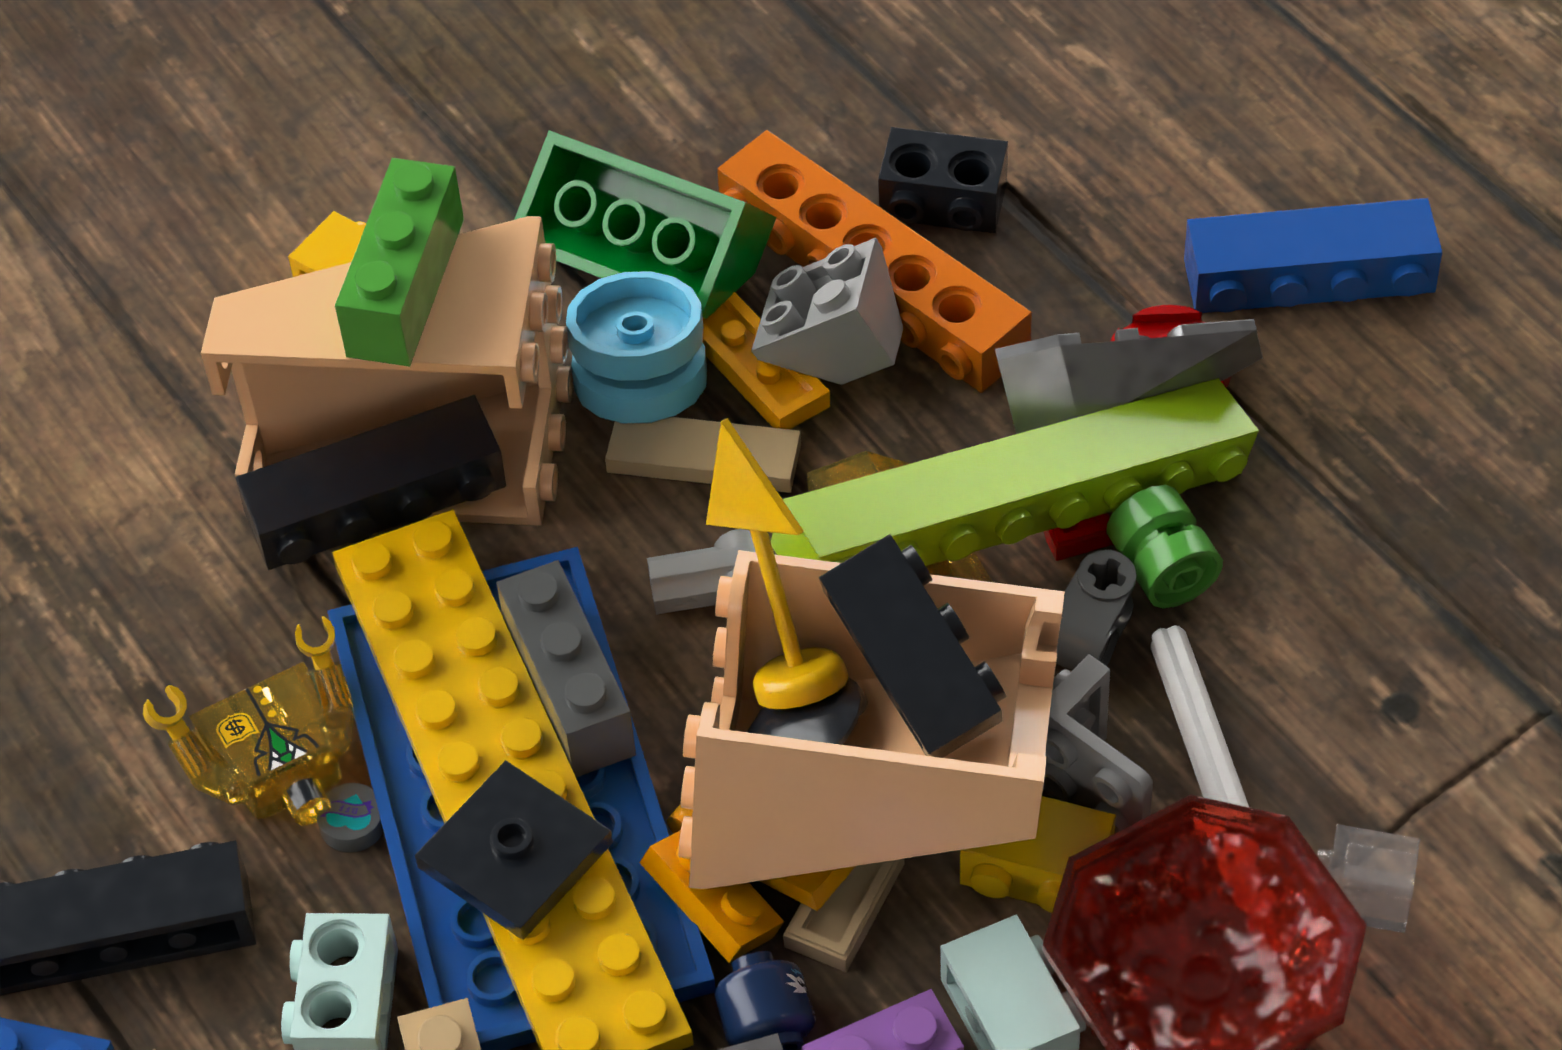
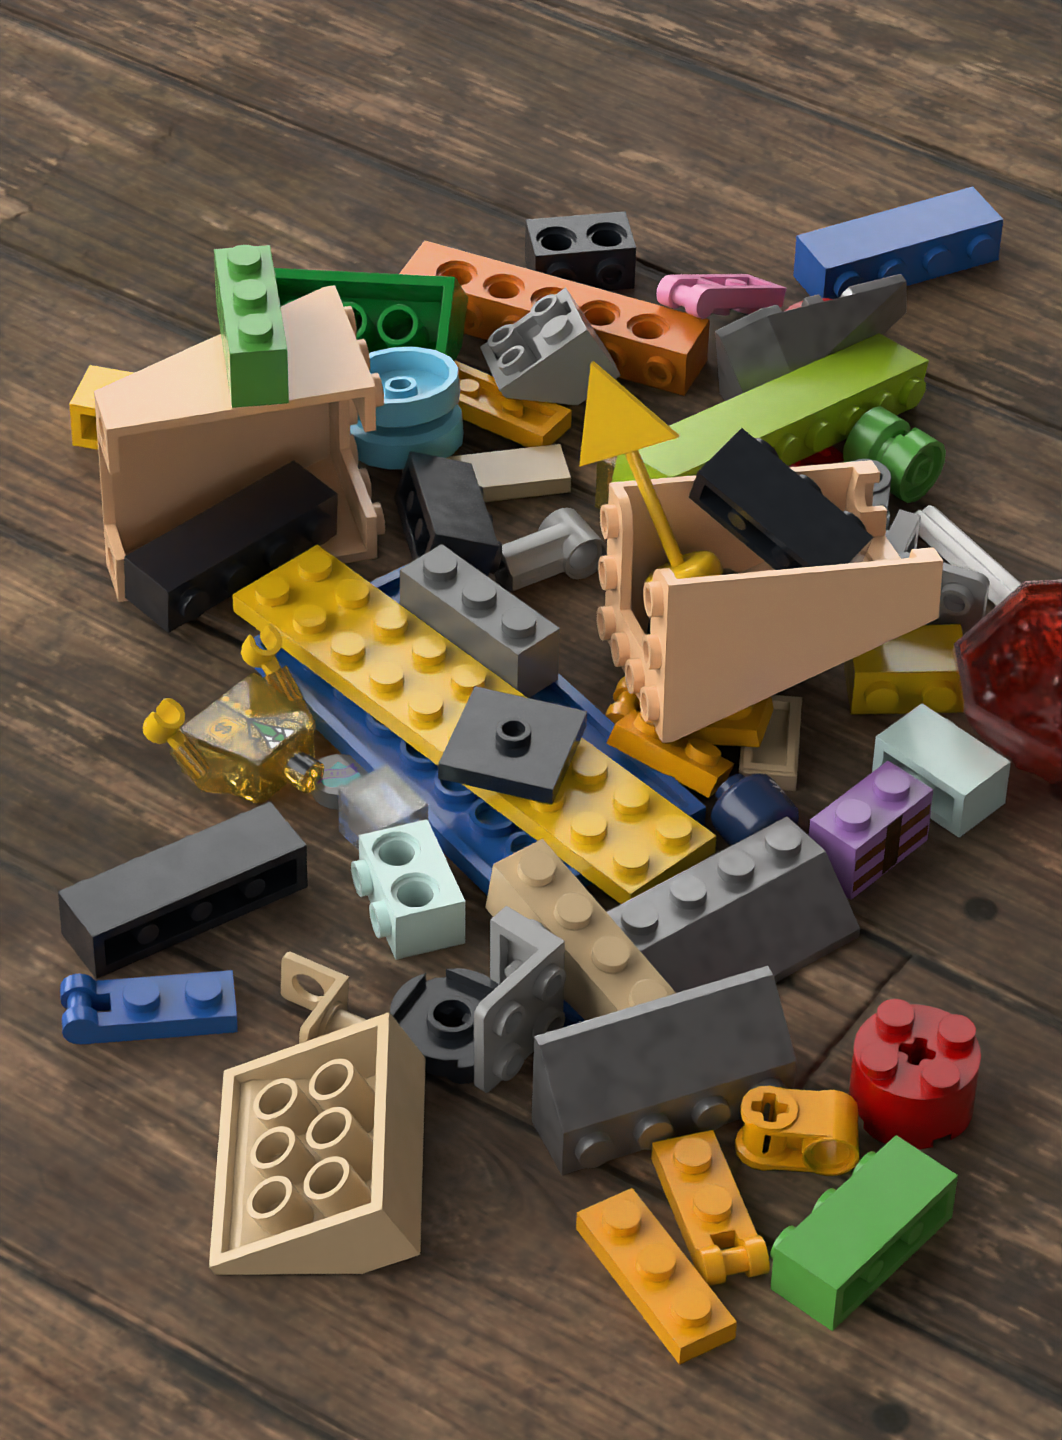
camera: 25 degrees left, 10 degrees down
none -> clear brick [338,765,428,850]
none -> black brick [394,451,502,577]
none -> bright pink plate [656,274,787,319]

